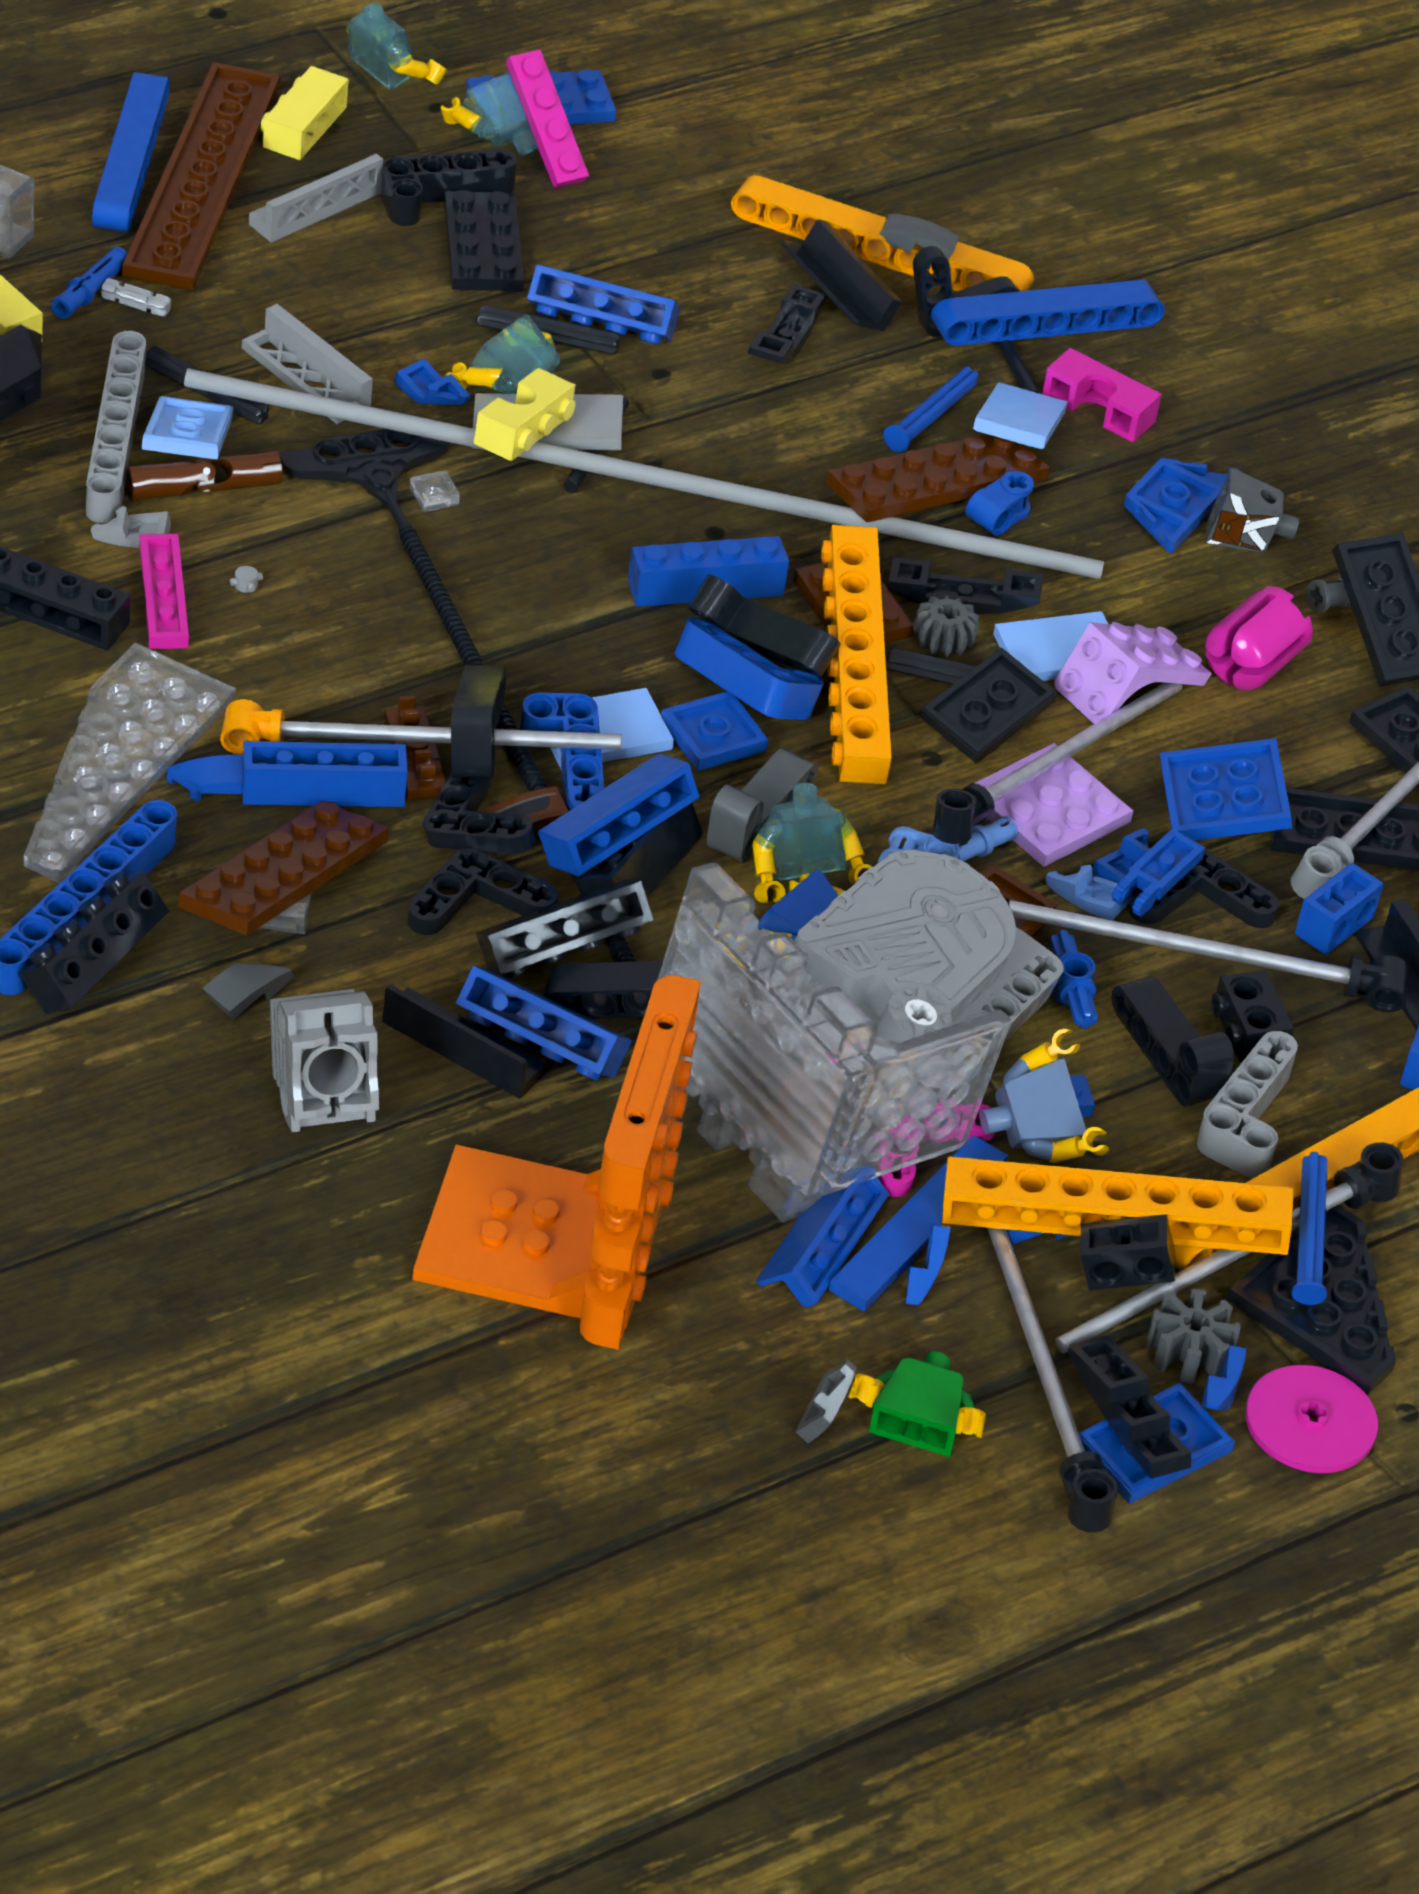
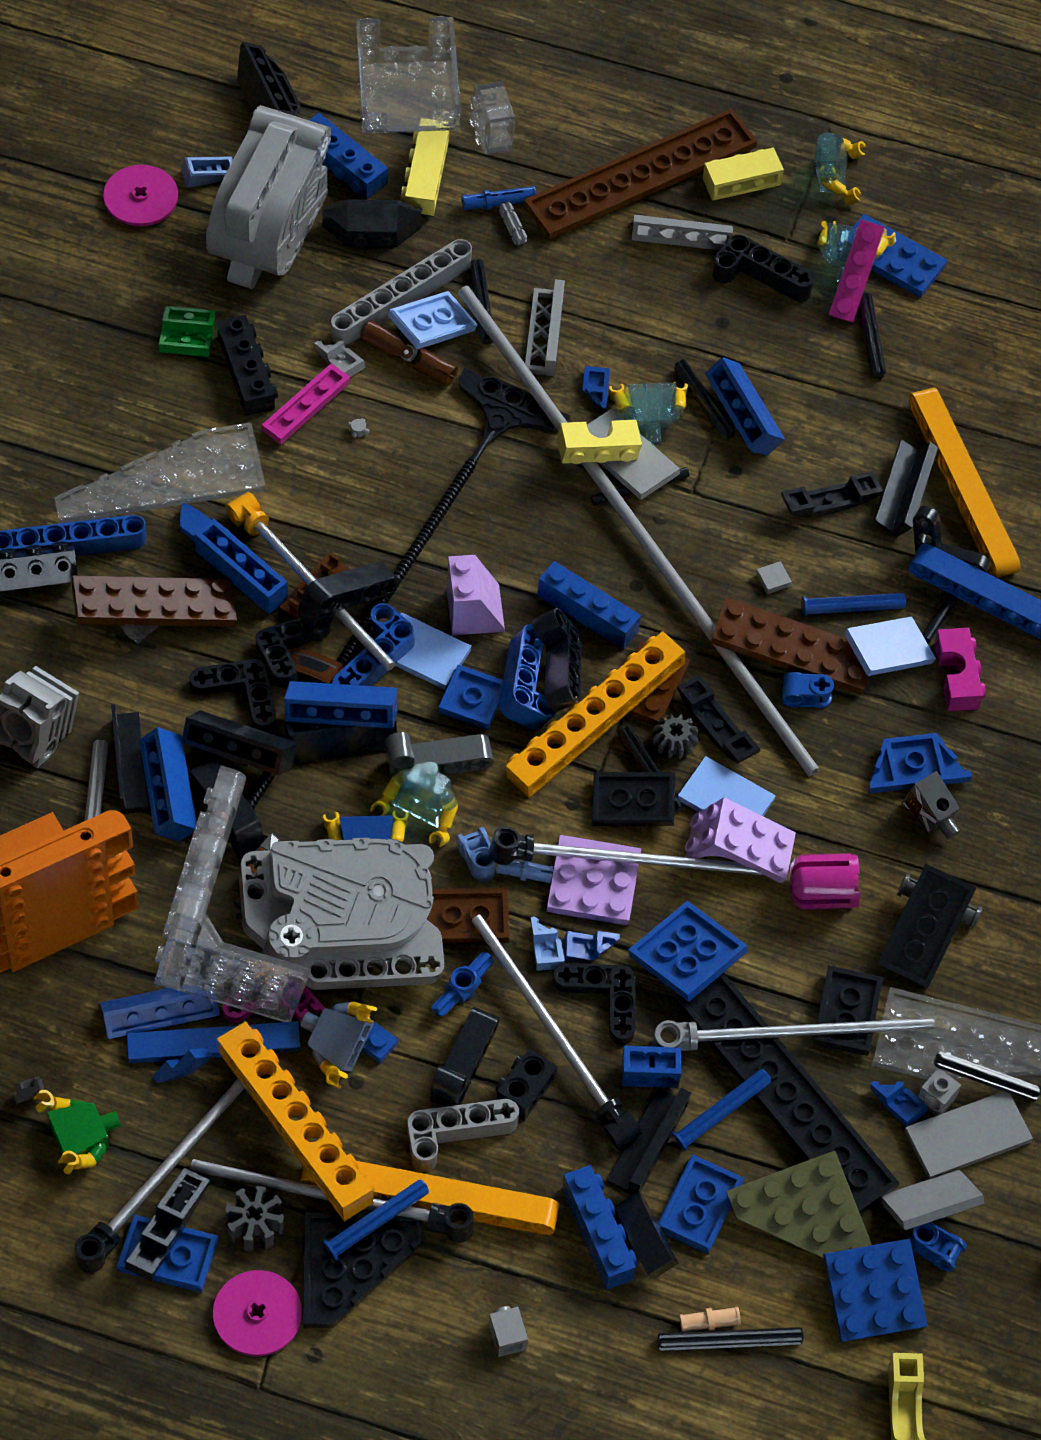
camera: 50 degrees right, 15 degrees up
blue beam [92,72,170,232] -> none
dark grey slope [203,963,294,1020] -> none
clear plate [410,470,460,512] -> none
black plate [444,190,524,292] -> none
dark grey slope [879,214,960,259] -> none
black brick [1080,1214,1175,1290] -> none
blue hinge [1111,829,1205,916] -> none
blue slope [1202,1345,1247,1410] -> none
none -> light grey axle [85,740,108,821]
none -> lavender slope [446,555,505,636]
none -> light grey tile [756,561,792,594]
none -> black axle [859,293,886,378]

